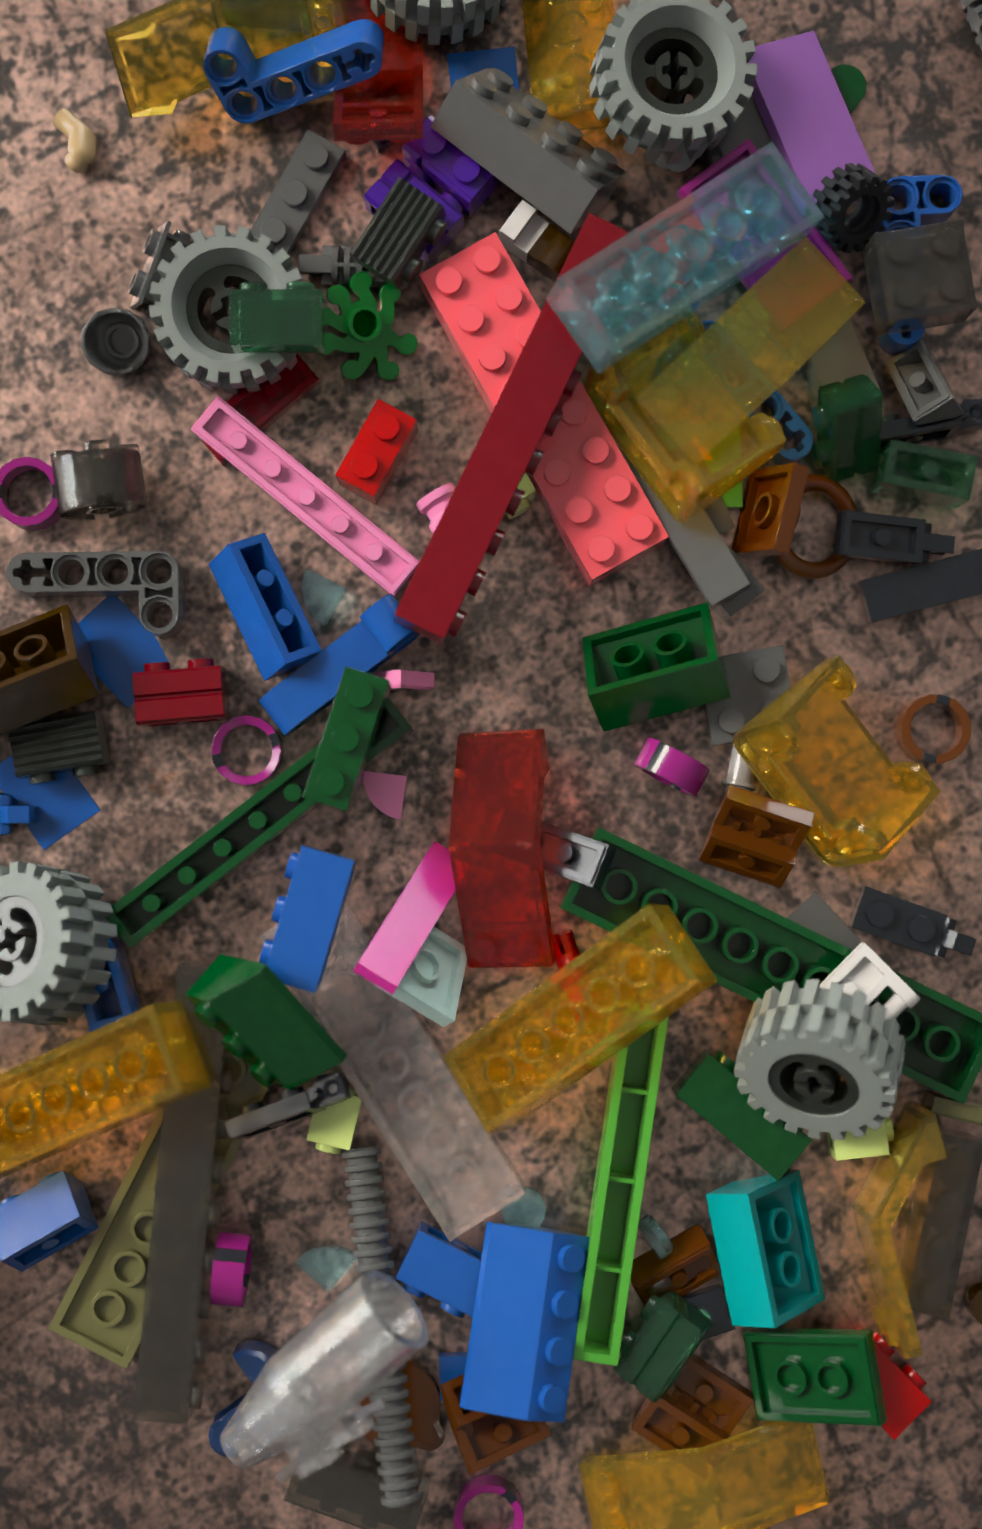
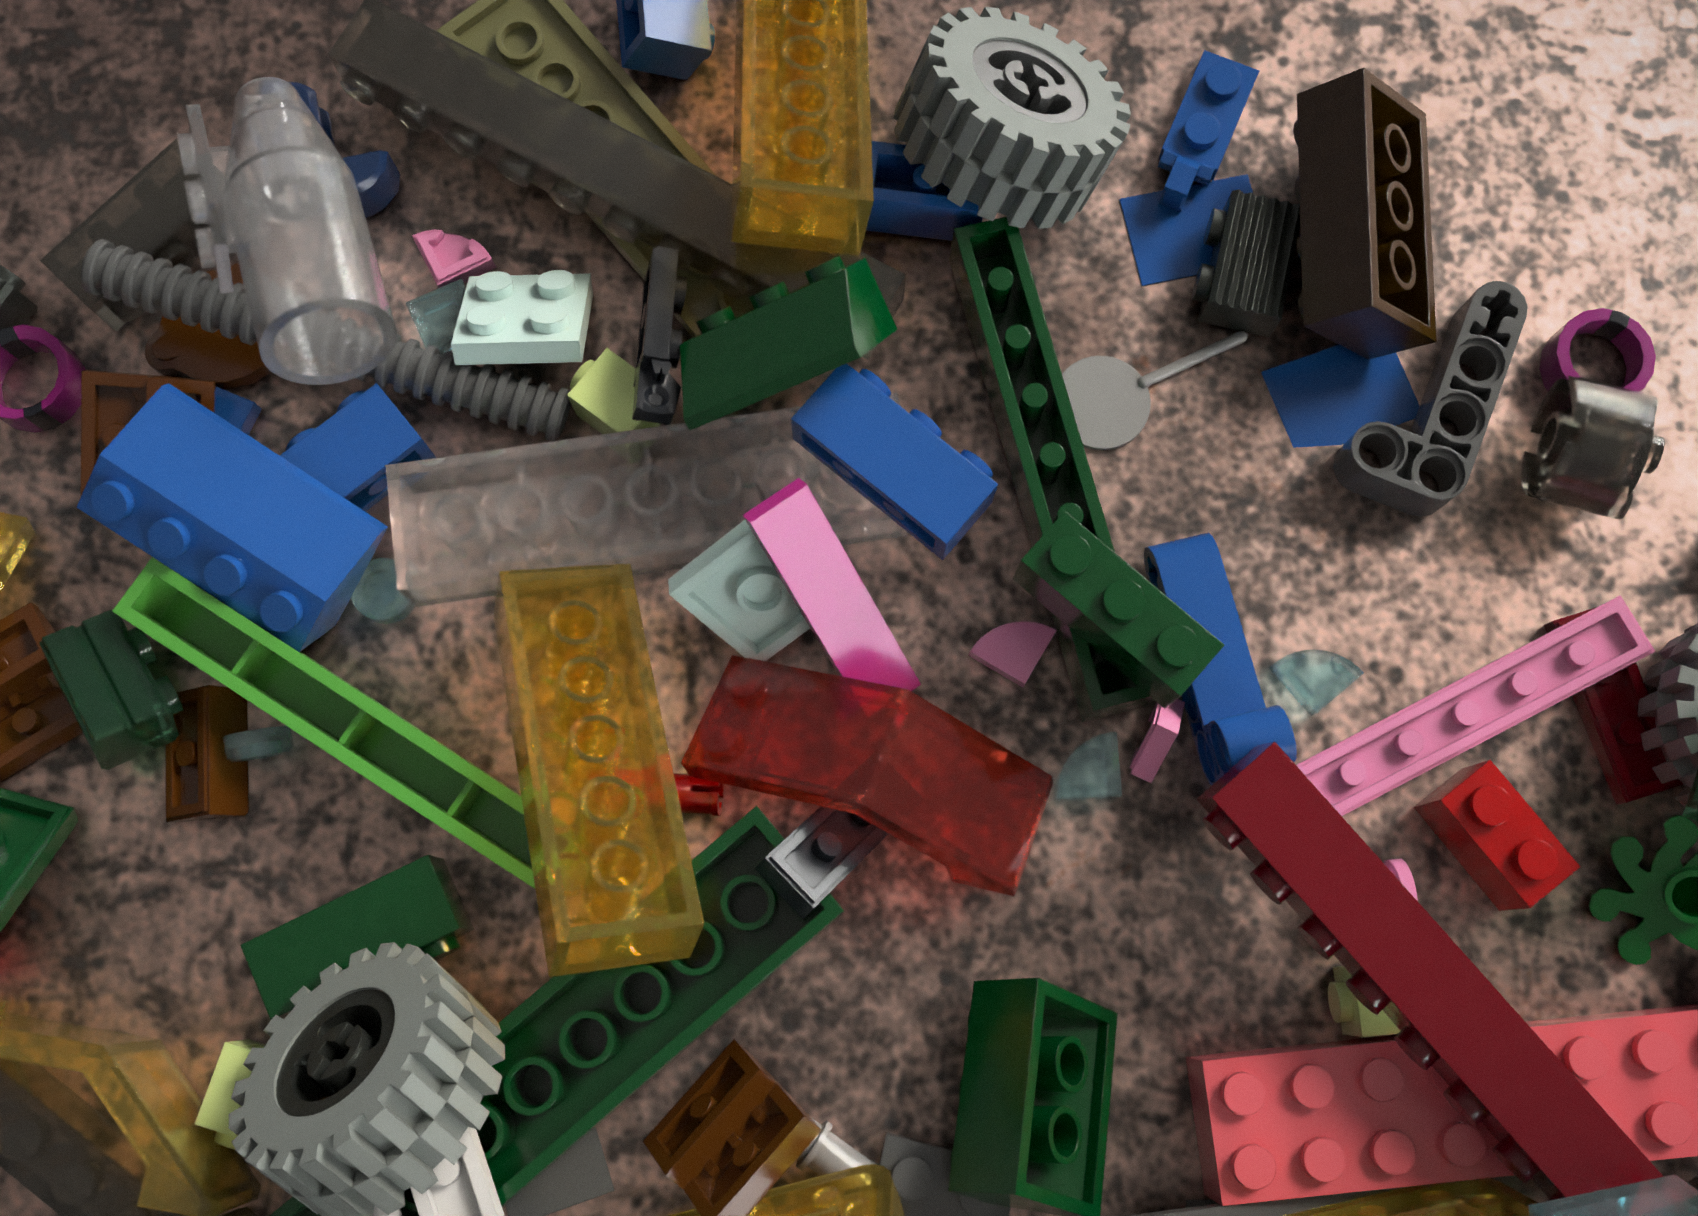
camera: 120 degrees right, 10 degrees down
dark red brick [132,658,230,727] -> none
blue brick [208,533,322,681] -> none
magenta piece [210,1232,253,1308] -> none
magenta piece [211,715,284,786] -> none
magenta piece [634,738,710,797] -> none
black tile [679,1283,736,1343] -> none
teal slope [706,1170,825,1328] -> none
none -> bright pink tile [412,229,496,294]
none -> light aqua plate [451,270,593,365]
none -> clear light blue tile [1054,732,1122,801]
none -> light grey piece [1062,331,1248,450]

